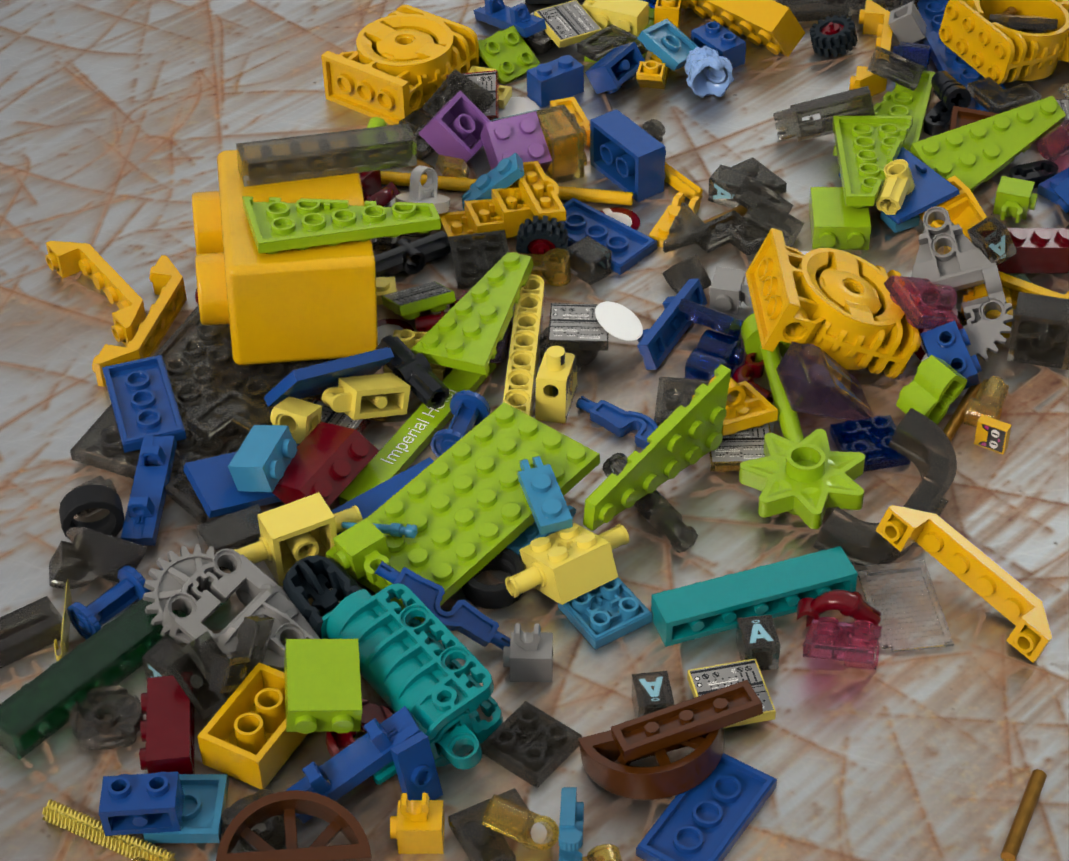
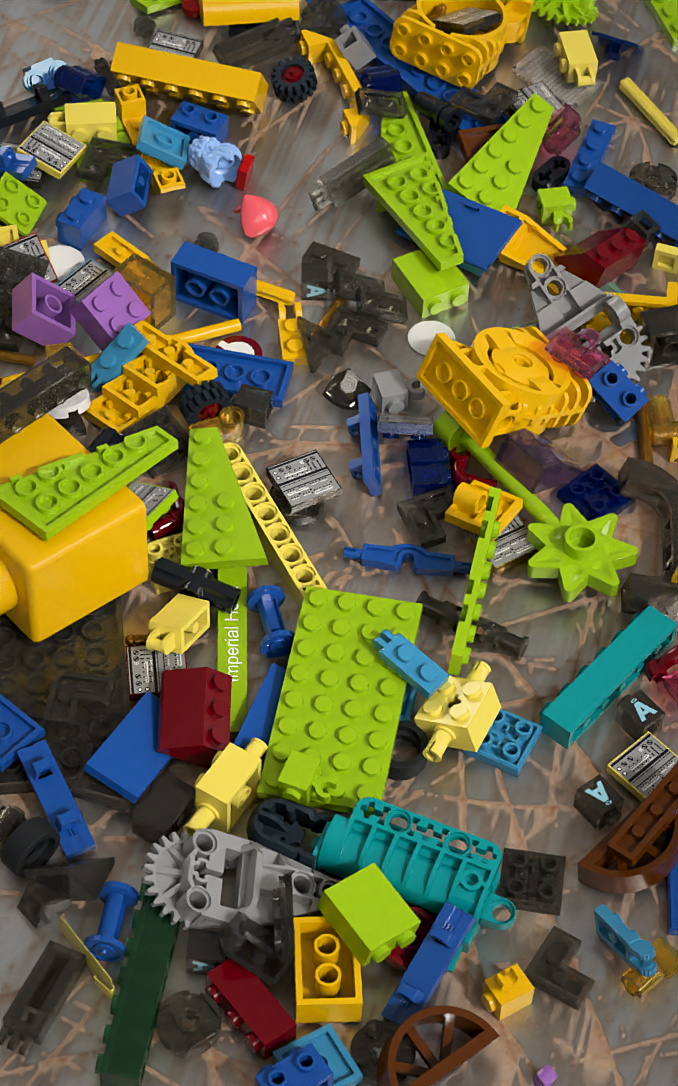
camera: 35 degrees left, 10 degrees up
dark azure brick [228,425,297,492] -> none
blue tile [264,347,394,407] -> none
light yellow brick [270,396,322,444] -> none
dark azure piece [341,522,418,538] -> none
blue piece [374,561,510,650] -> none
blue plate [390,731,443,800] -> none
clear yellow piece [480,794,559,851] -> none
light grey brick [503,623,553,682] -> none
light yellow torso [535,345,578,424] -> none
white sticker [595,301,643,341] -> none
light yellow piece [876,159,915,215] -> none
lime brick [896,355,967,430] -> none
clear smoke brick [967,214,1017,266] -> none
none -> coral piece [233,194,278,238]
none -> red tile [235,154,255,191]

